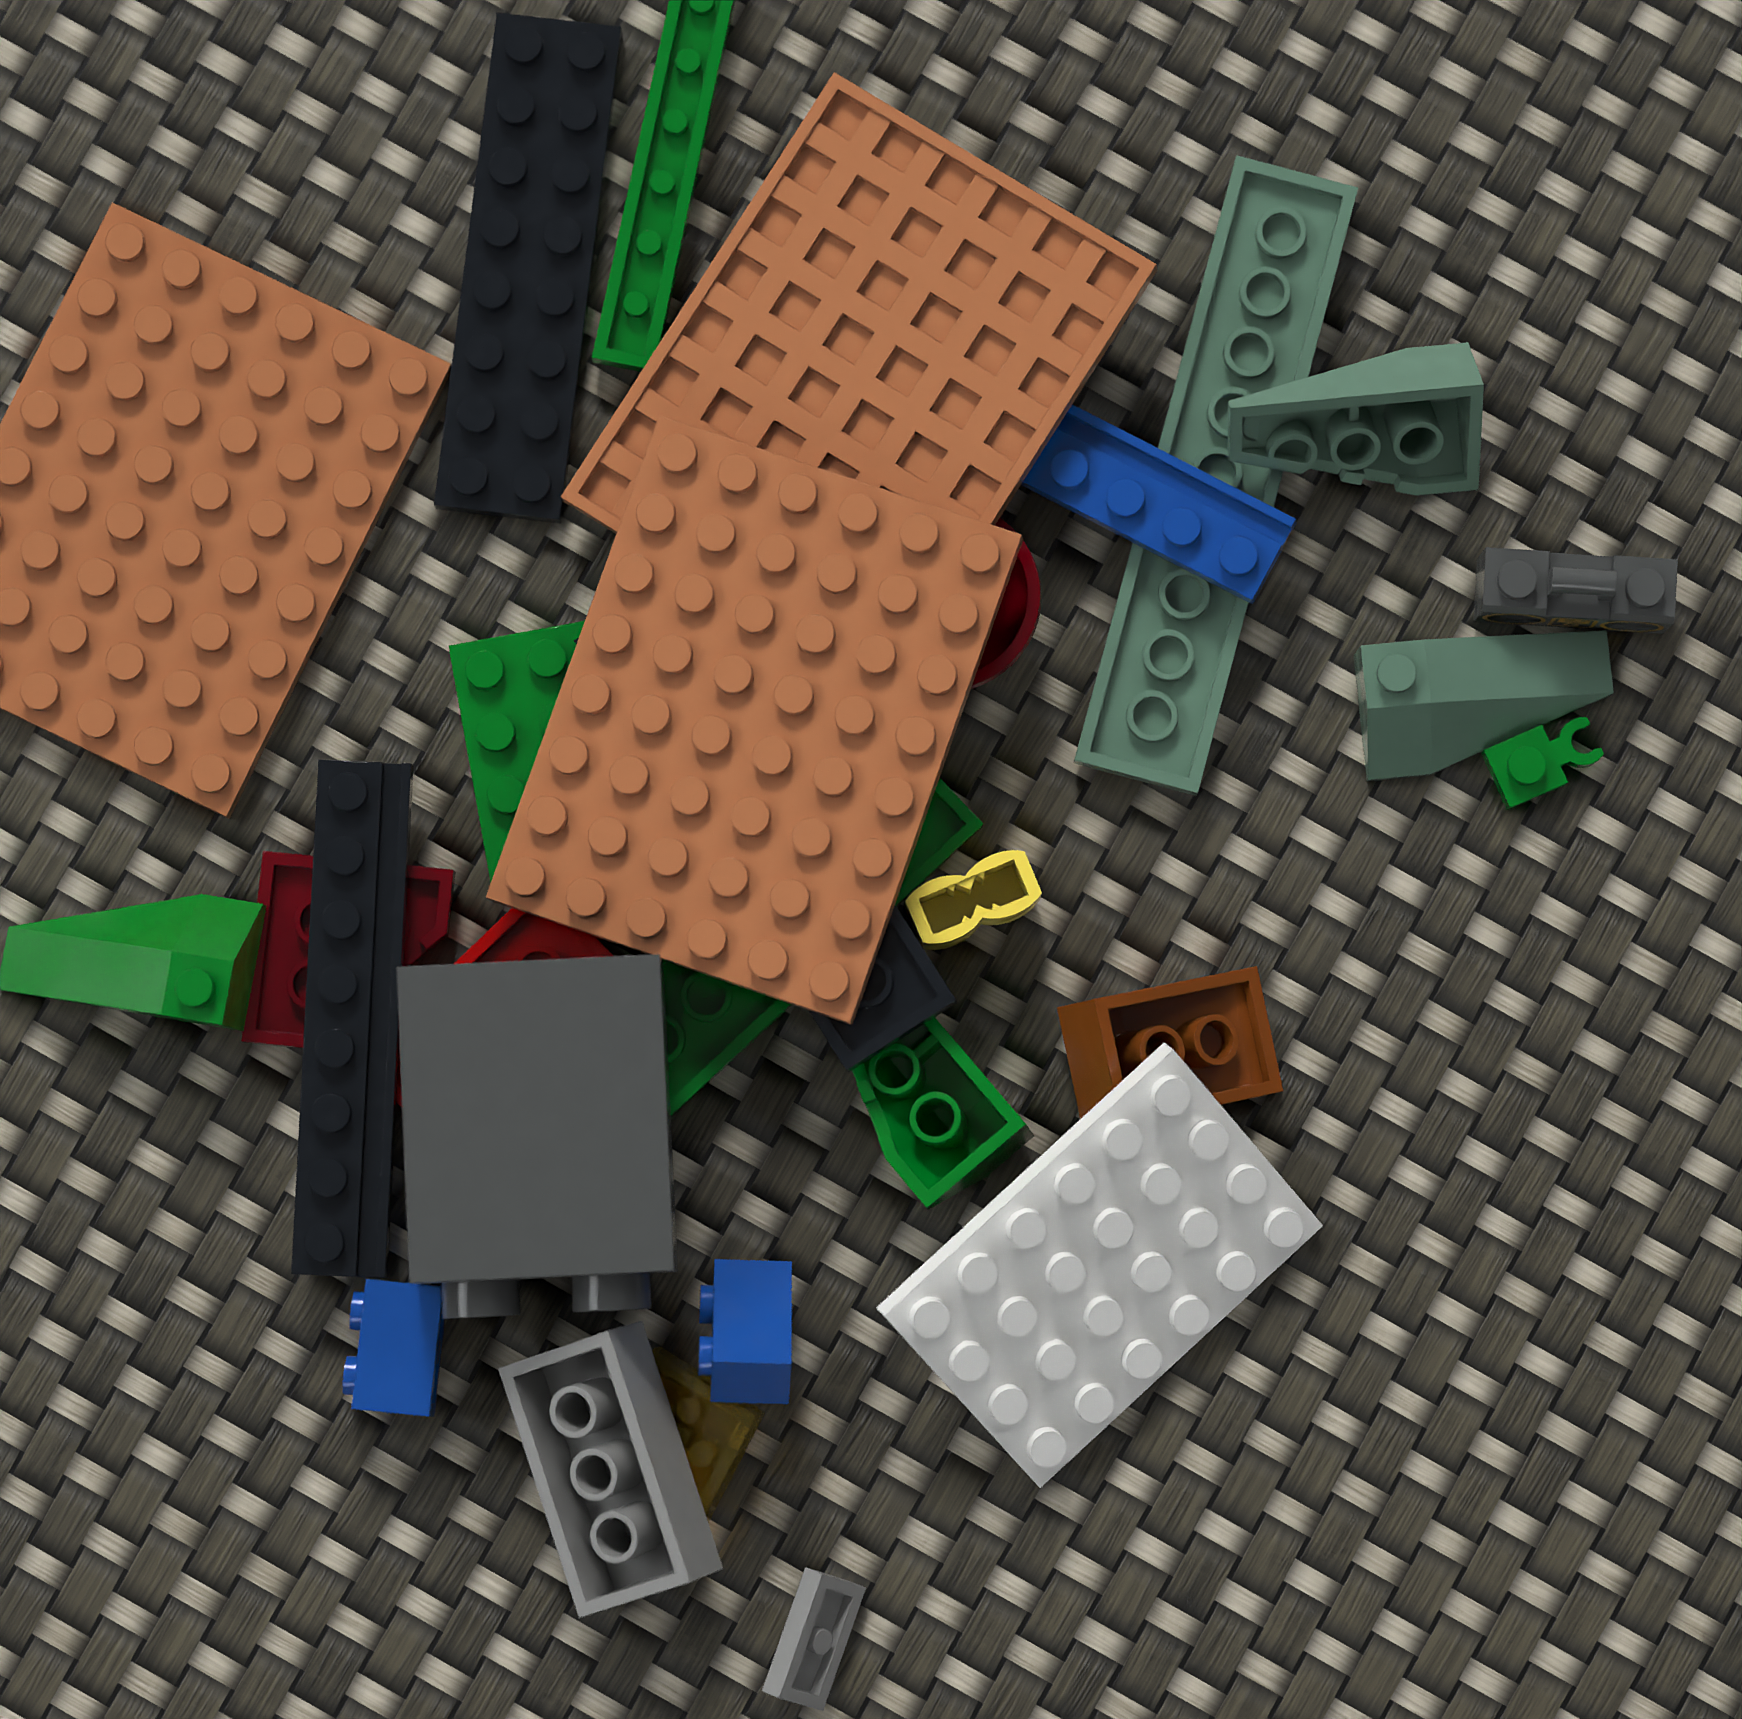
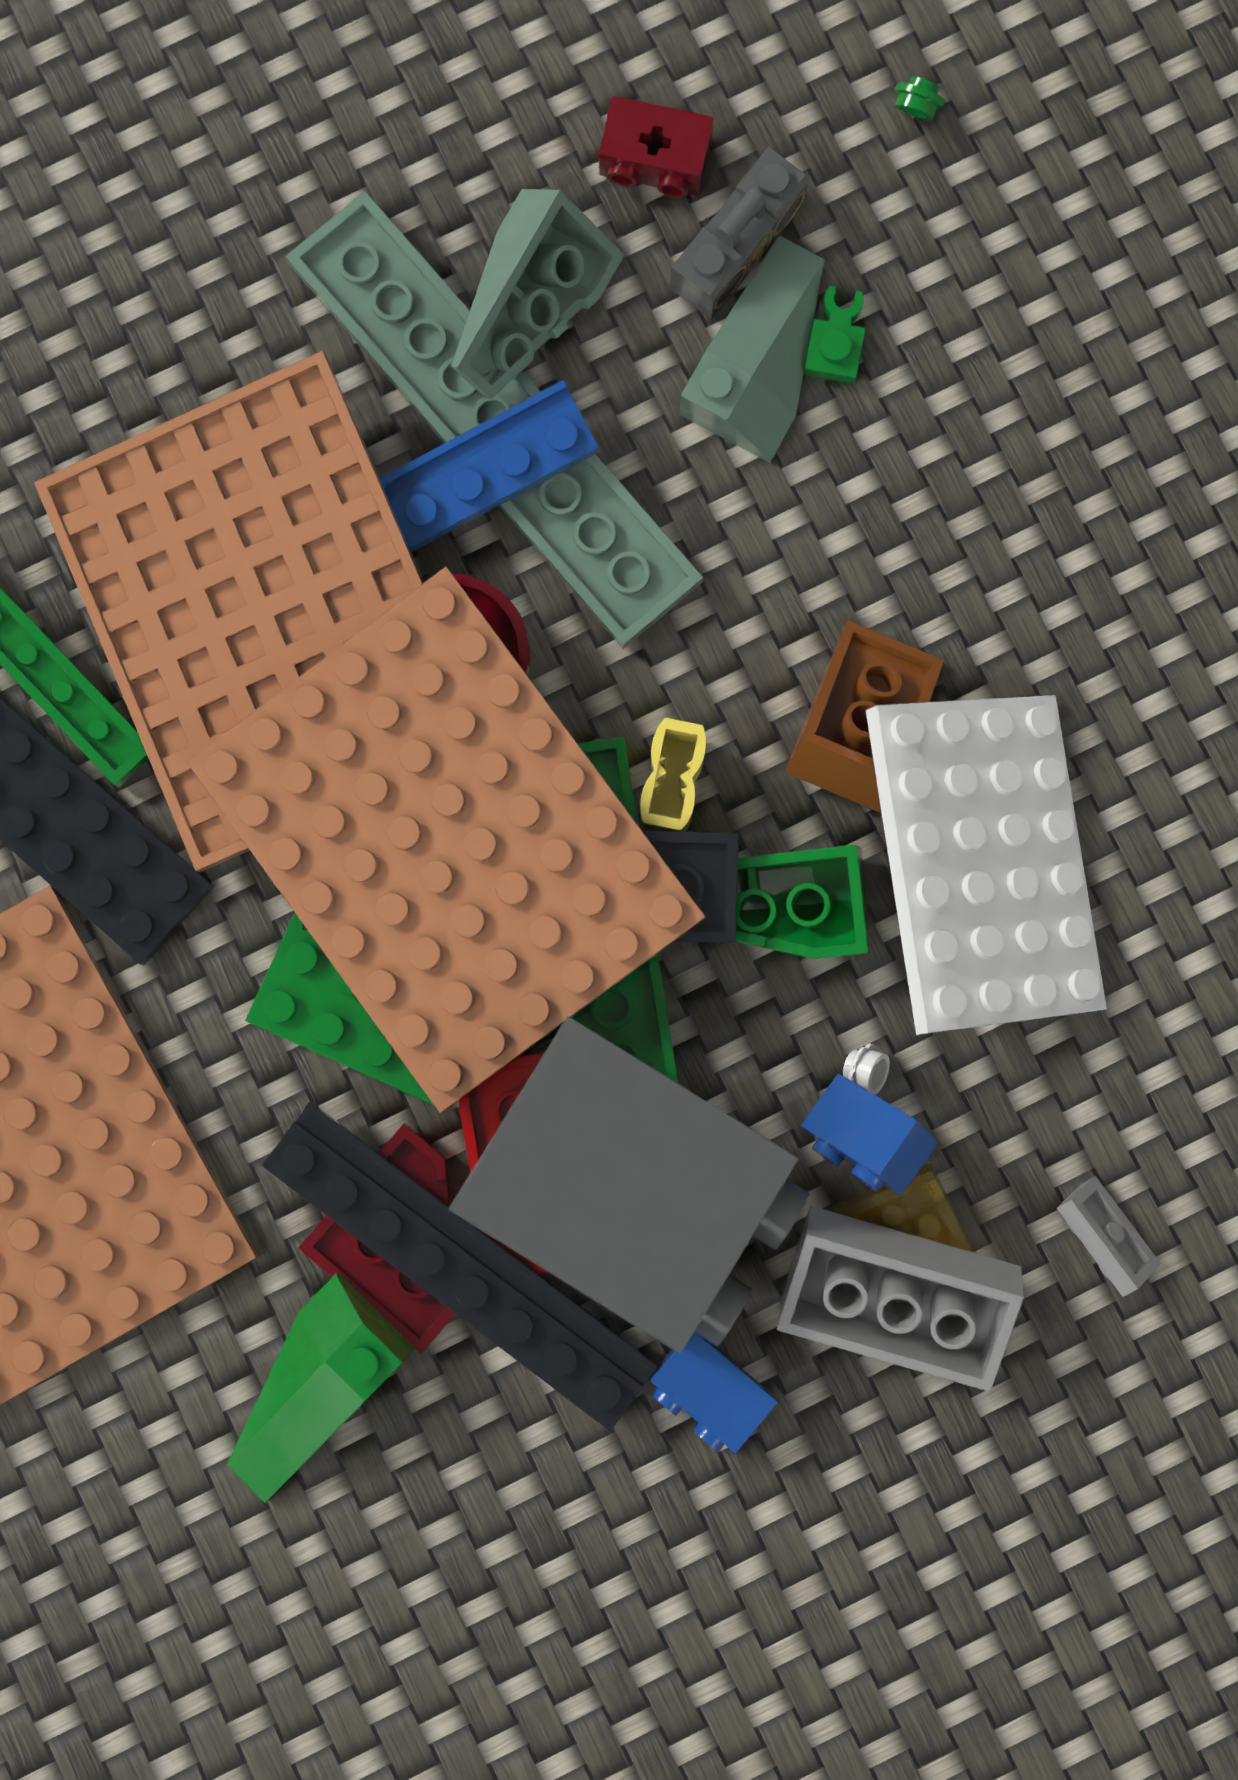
camera: 50 degrees left, 0 degrees up
none -> dark red brick [598,96,714,198]
none -> white plate [843,1043,890,1095]

